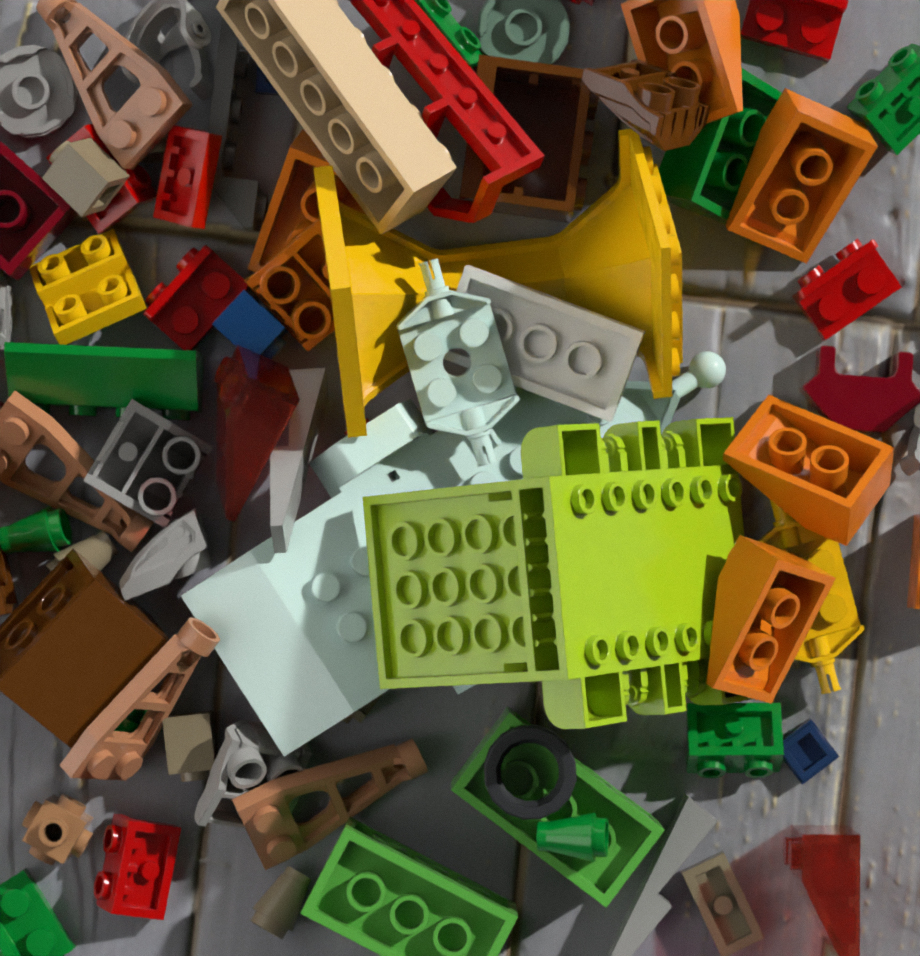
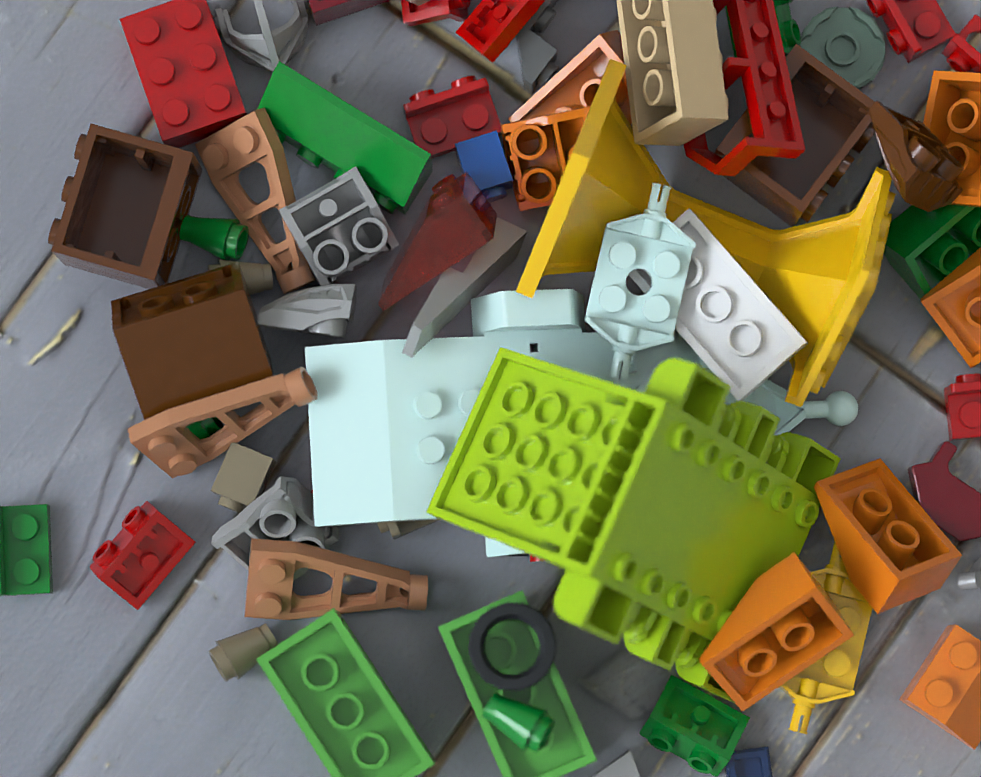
camera: 30 degrees right, 5 degrees down
medium nougat brick [22,794,94,865] -> none
yellow slope [29,228,147,345] -> none

